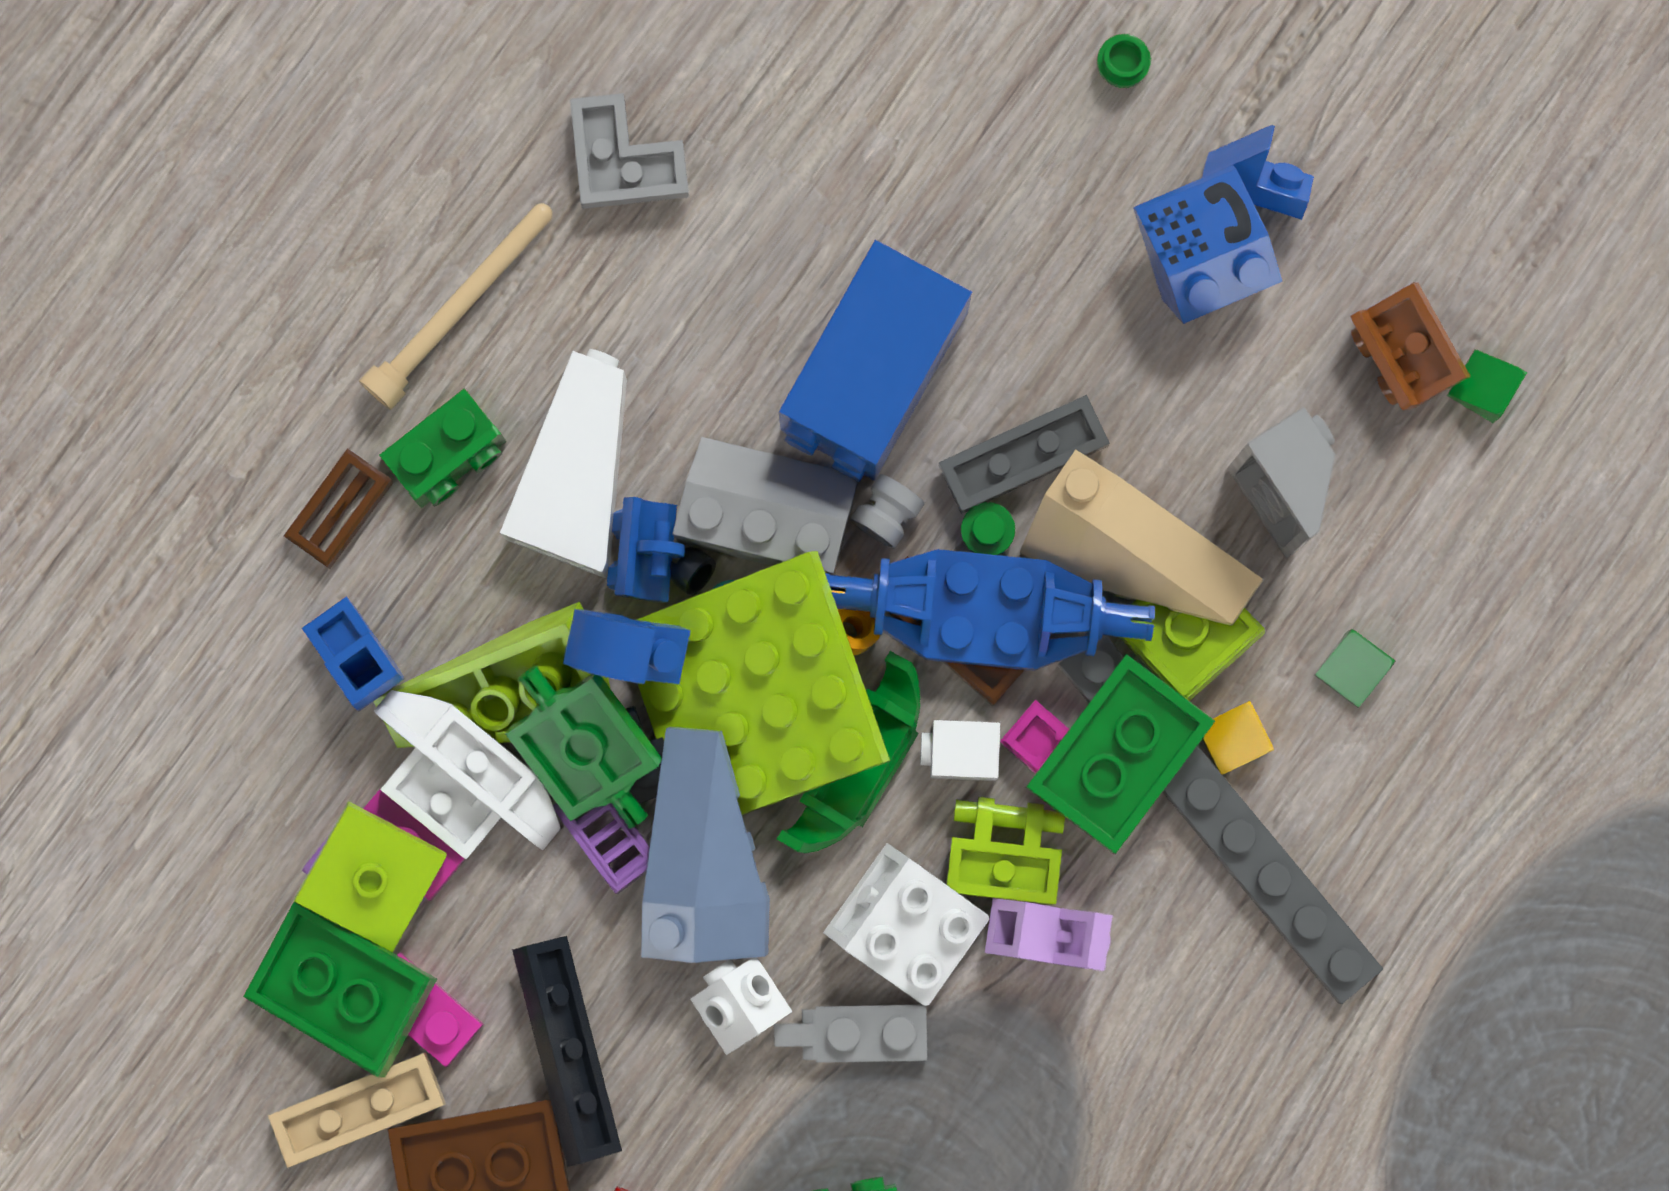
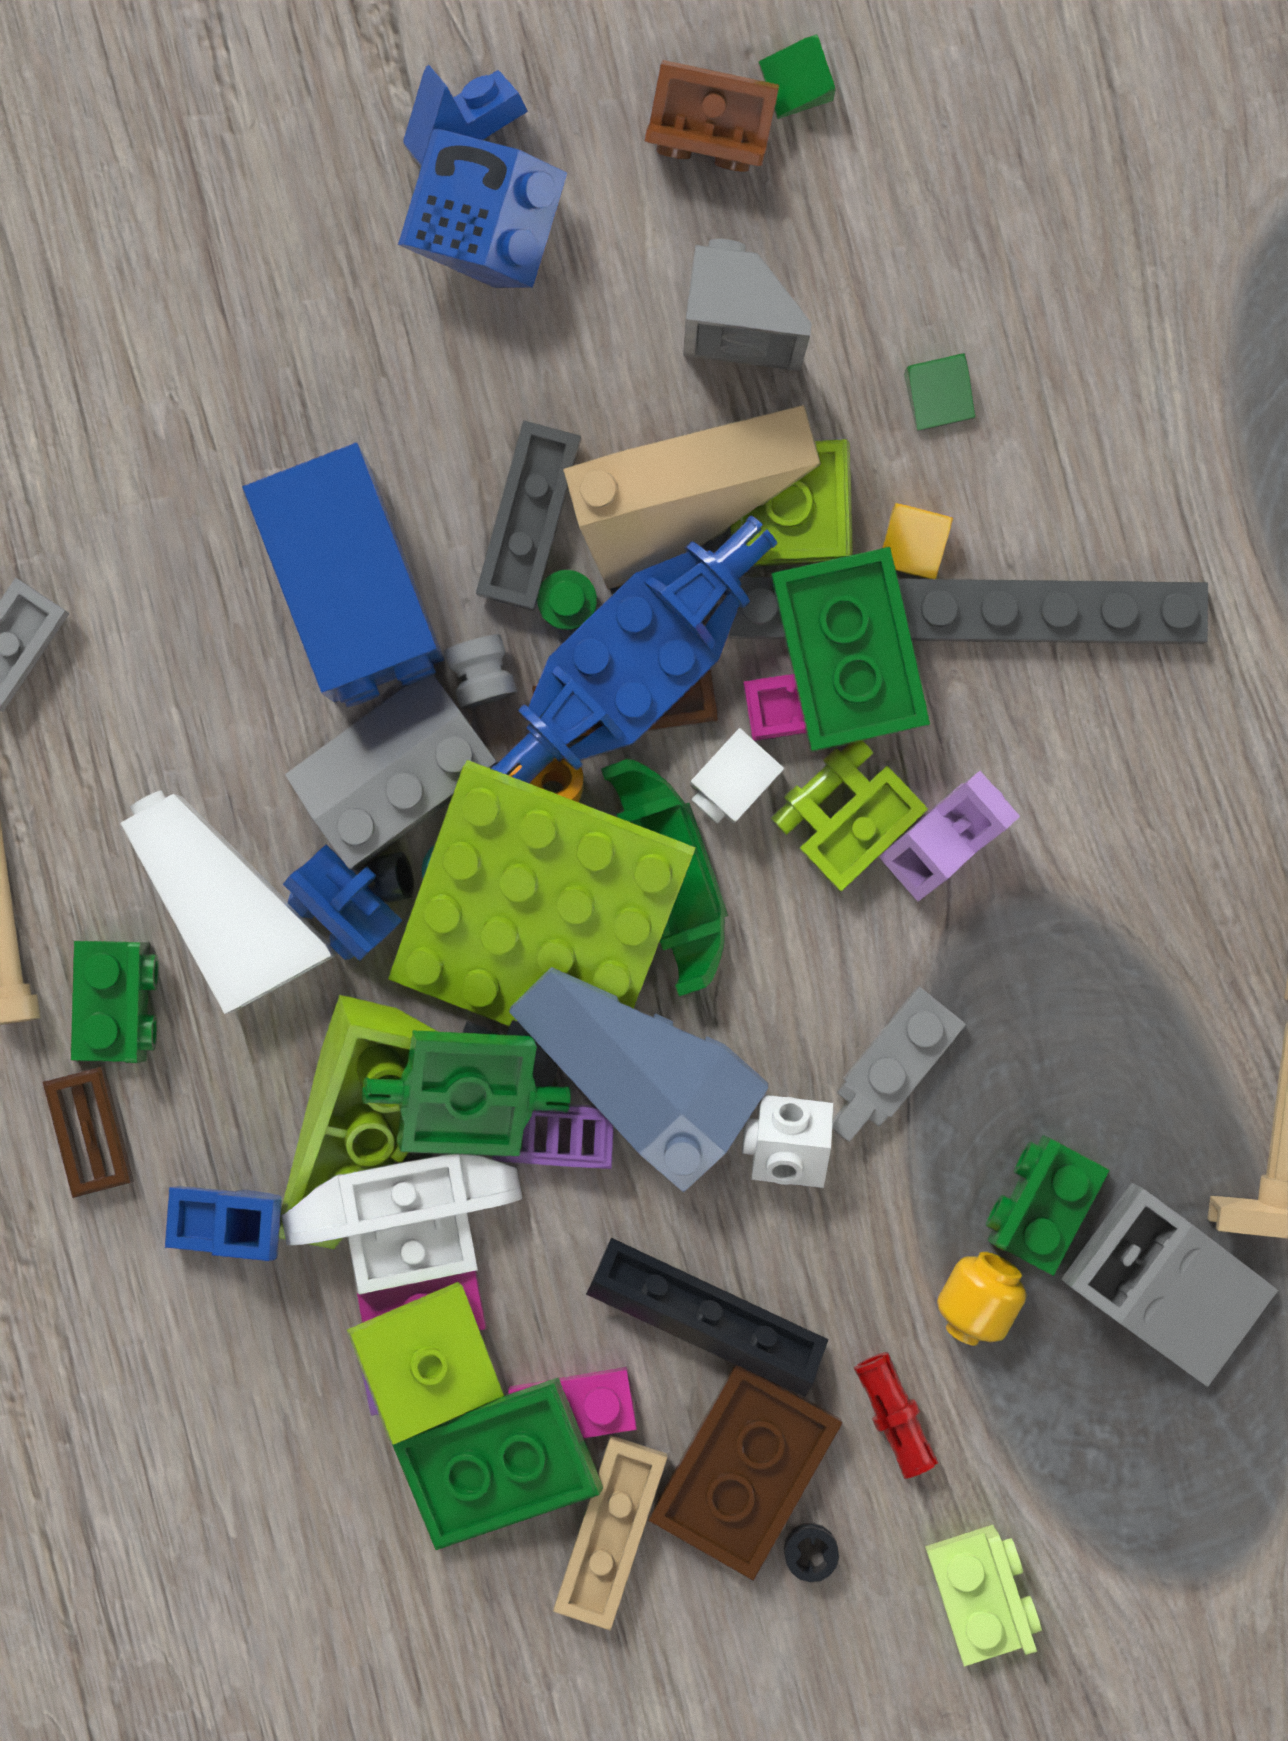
camera: 50 degrees left, 5 degrees up
blue brick [563,609,691,684] -> none
white bracket [823,843,989,1006] -> none
green plate [1097,34,1151,88] -> none

